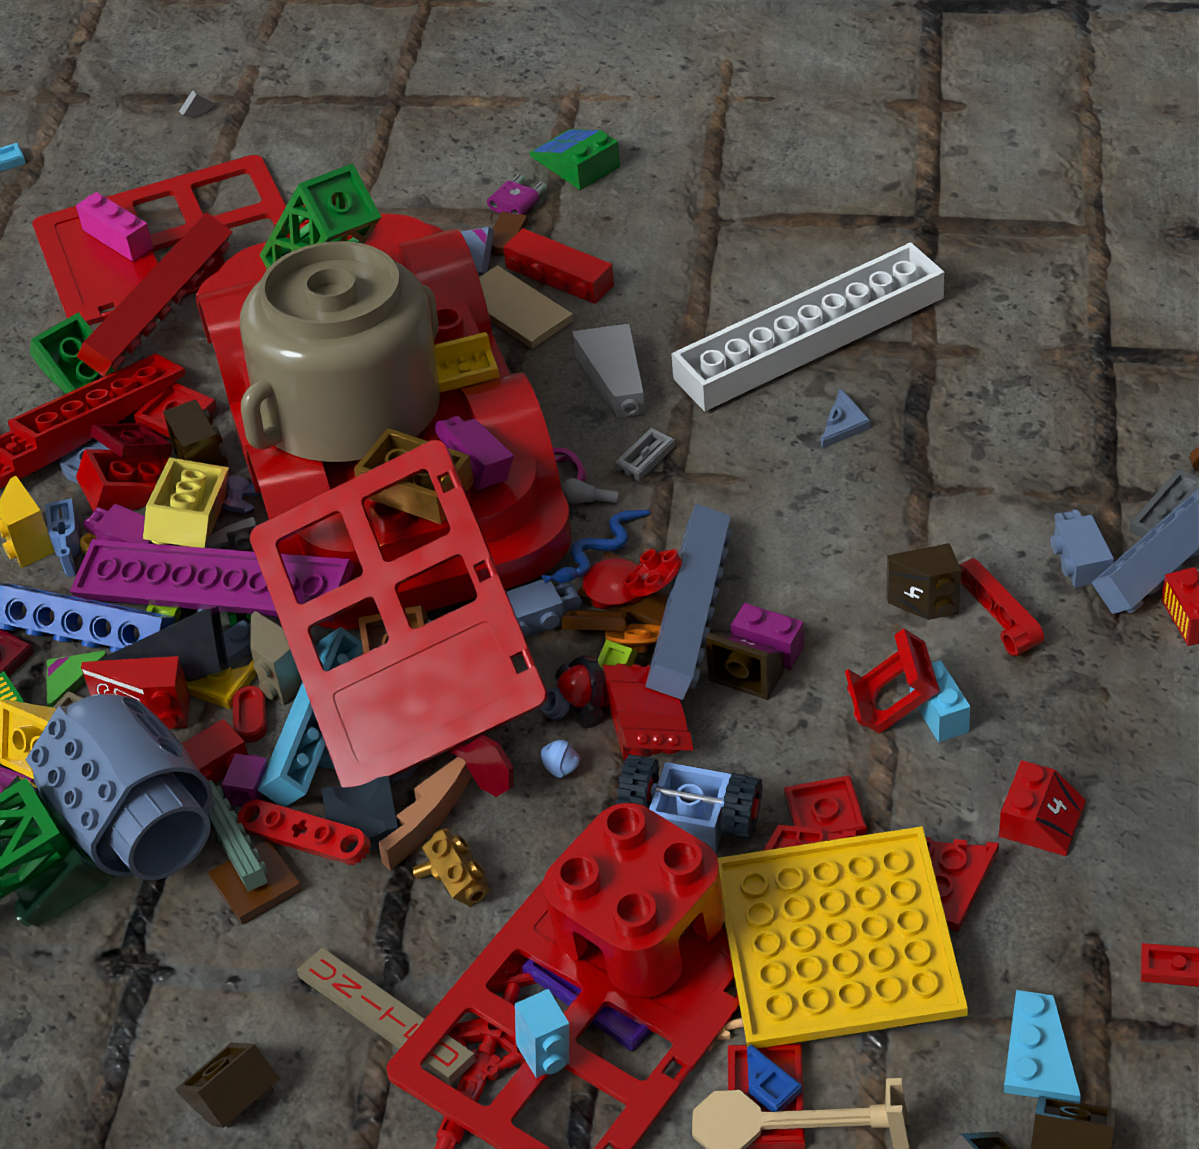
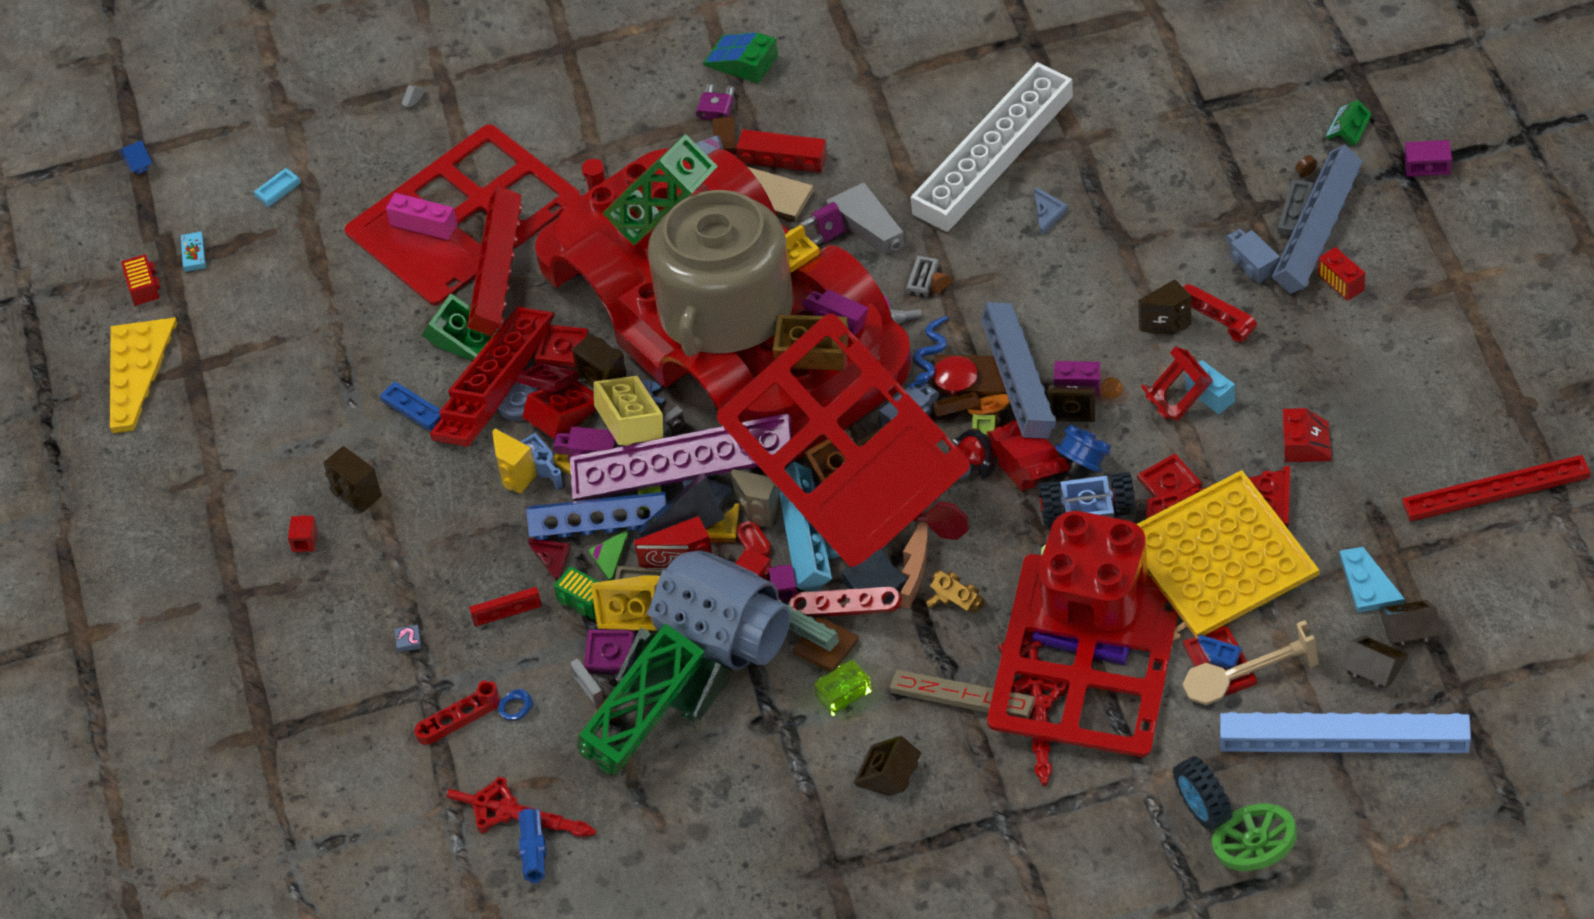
camera: 20 degrees left, 5 degrees up
medium azure brick [515,989,569,1078] -> none
light blue piece [540,740,580,778] -> none
red dish [623,549,682,597] -> none
none -> magenta piece [800,202,847,245]
none -> clear neon green brick [814,659,871,716]
none -> dark orange tile [931,272,953,295]
none -> blue wheel [1055,424,1111,481]
none -> clear orange plate [1100,377,1123,399]

